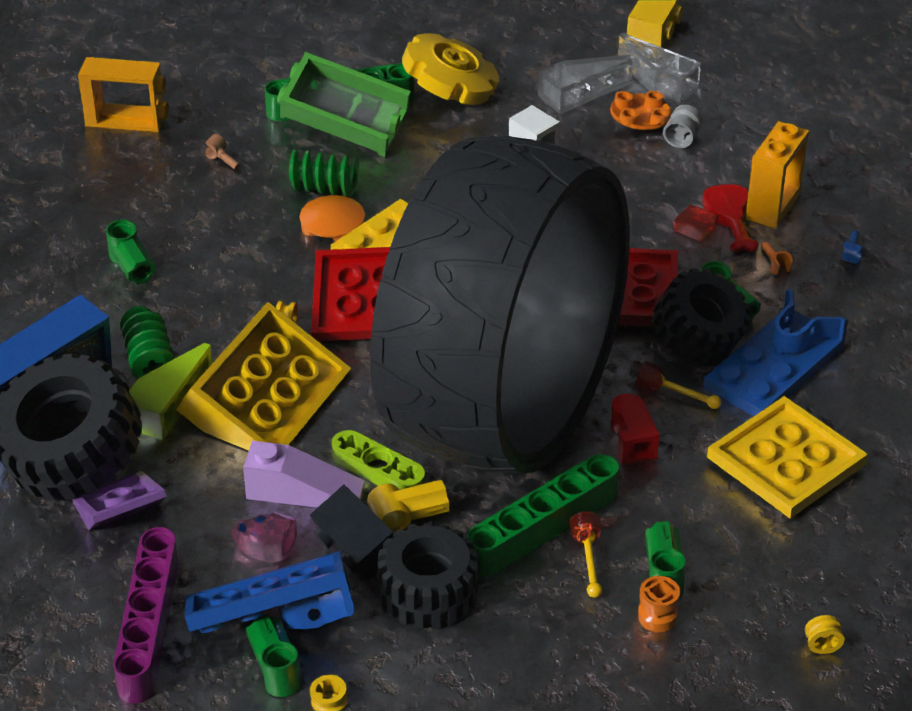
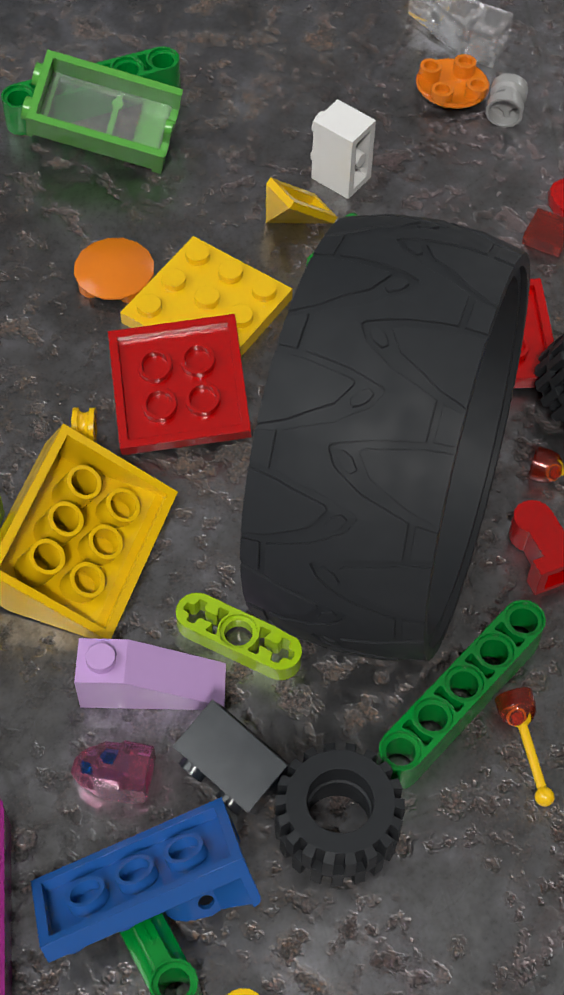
camera: 10 degrees left, 15 degrees up
green piece [289,149,359,198] -> none
yellow piece [367,480,449,533] -> none
yellow piece [402,33,499,105] -> none
clear slope [538,55,634,114] -> none

